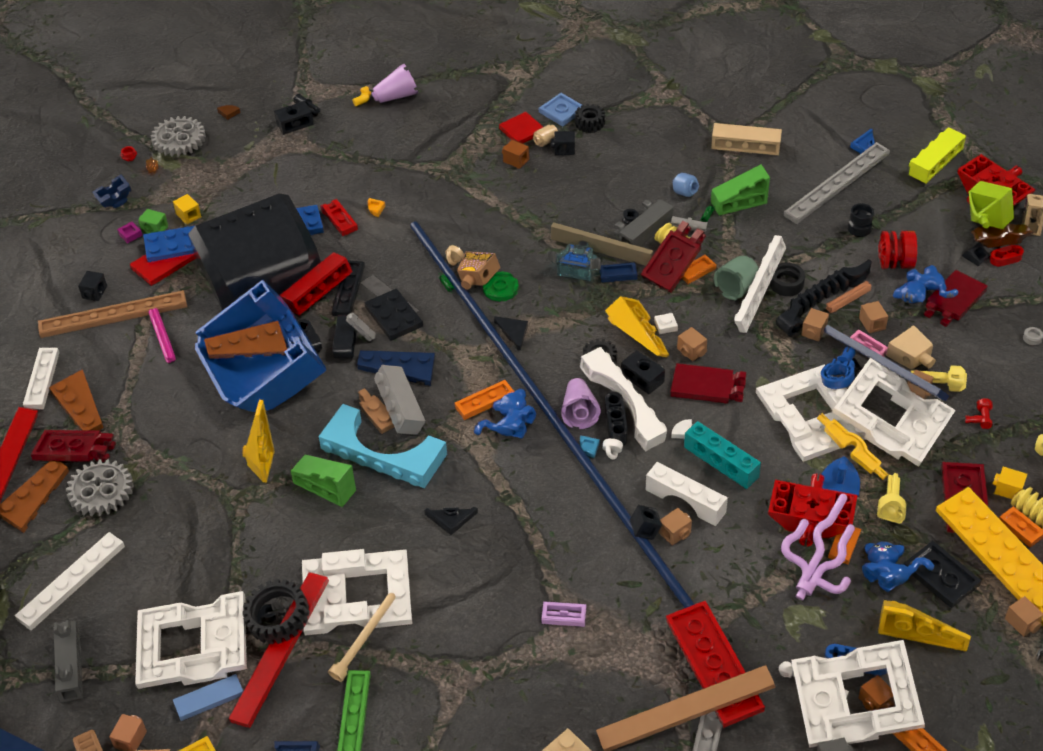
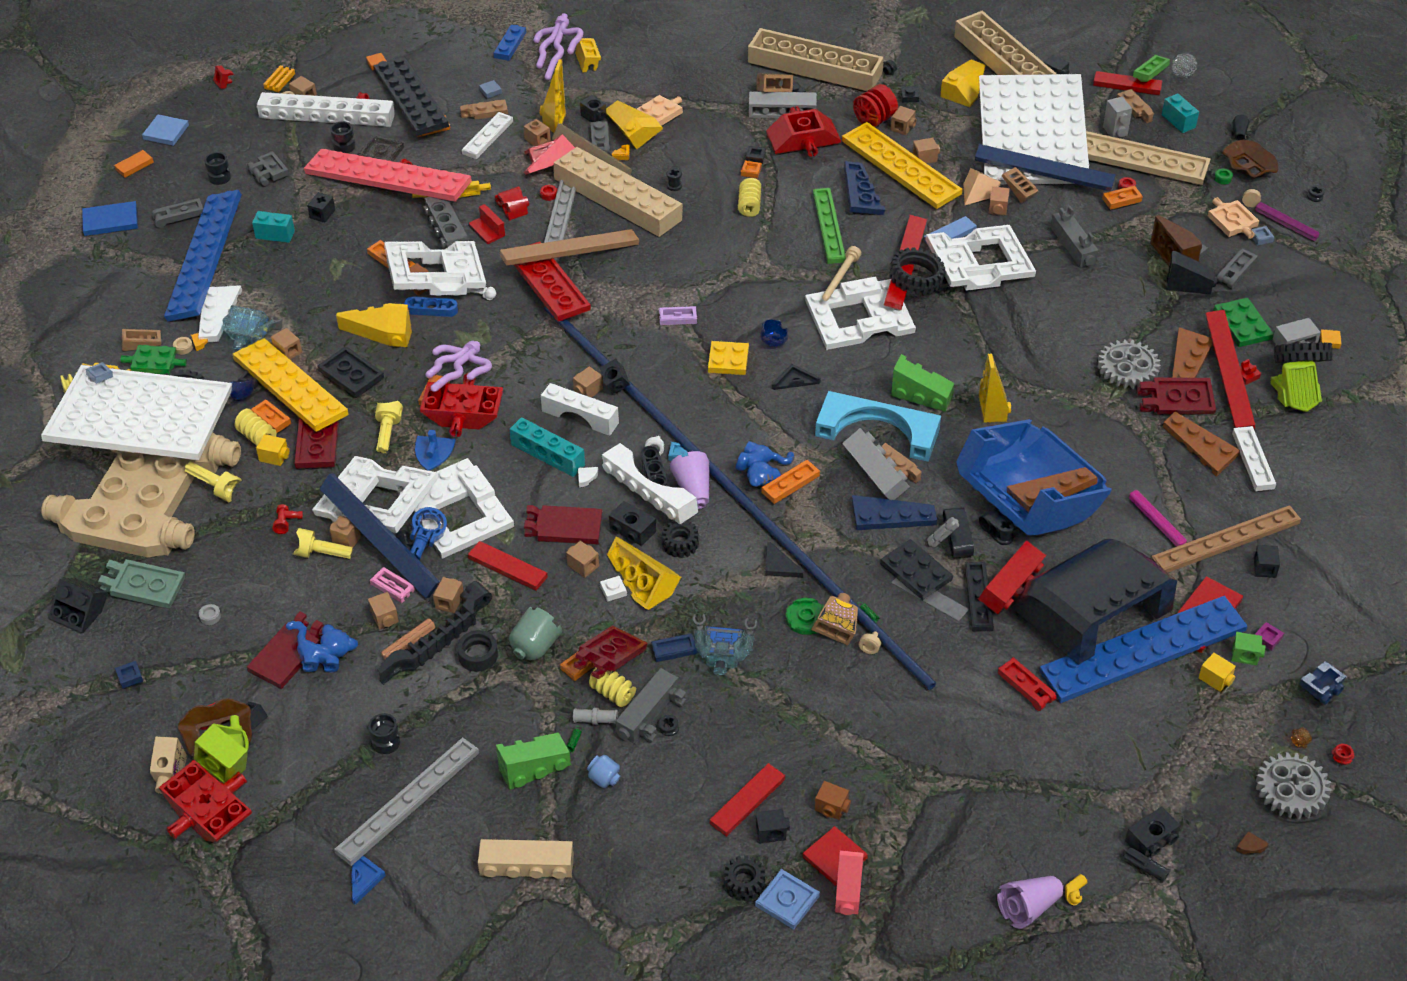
camera: 170 degrees right, 0 degrees up
white plate [15,532,125,631] -> none
light orange tile [368,198,385,217] -> none
tan brick [533,125,558,147] -> none
dark tan tile [551,222,653,266] -> none
white plate [734,235,786,333] -> none
yellow piece [817,413,889,480] -> none
blue animal [862,541,935,592] -> none
red wheel [878,231,917,269] -> none
tan torso [886,325,936,369] -> none
neon yellow brick [909,127,966,183] -> none
none -> red tile [468,541,548,591]
none -> yellow plate [708,341,749,375]
none -> red tile [710,763,785,837]
none -> clear blue hair [760,319,788,347]
none -> coral slope [835,851,863,915]

